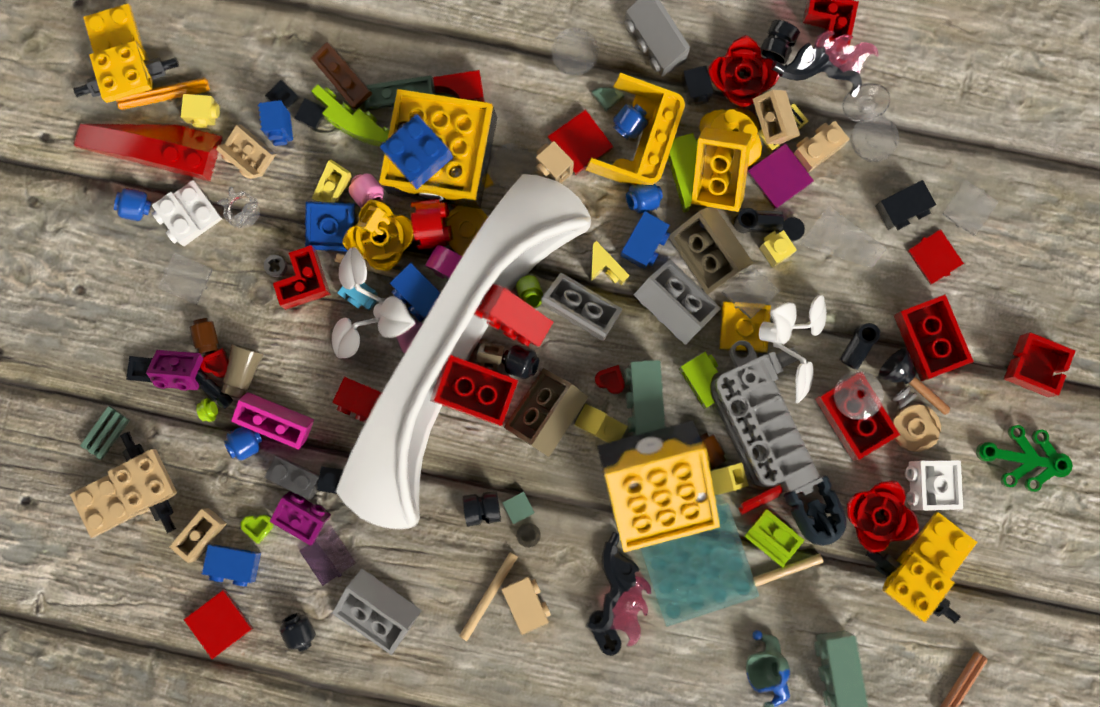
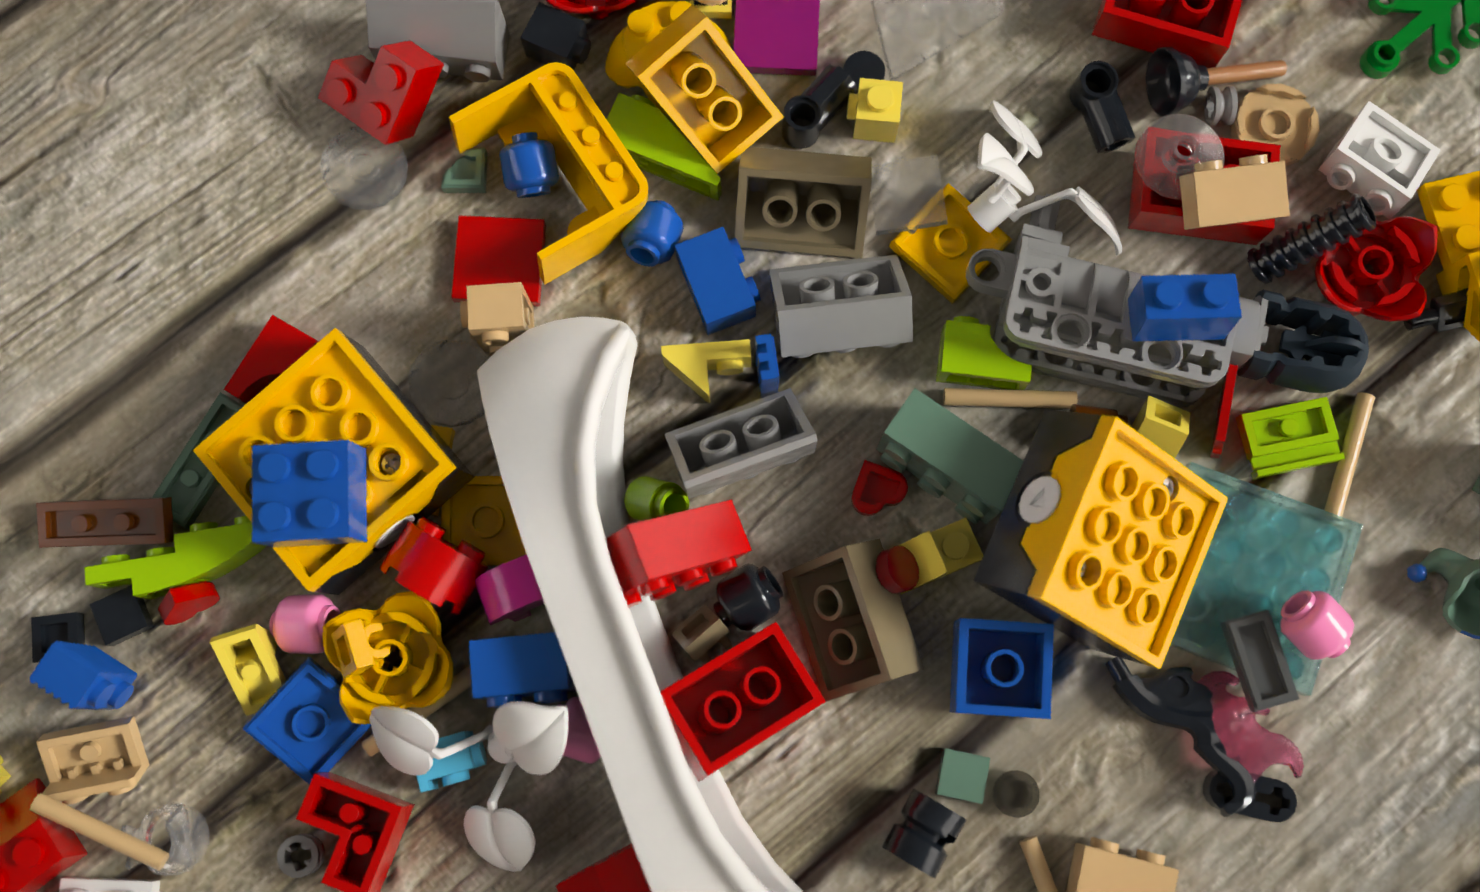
camera: 50 degrees left, 5 degrees down
none -> tan bar [30,793,169,871]
none -> red tile [158,581,220,625]
none -> red brick [318,40,444,145]
none -> blue tile [755,334,779,398]
none -> dark red tile [876,545,919,594]
none -> tan bar [943,388,1078,409]
none -> blue brick [950,618,1054,719]
none -> blue brick [1128,274,1242,342]
none -> tan brick [1179,154,1290,230]
none -> dark grey tile [1220,609,1299,712]
none -> black piece [1247,193,1377,284]
none -> bright pink head [1280,590,1354,660]

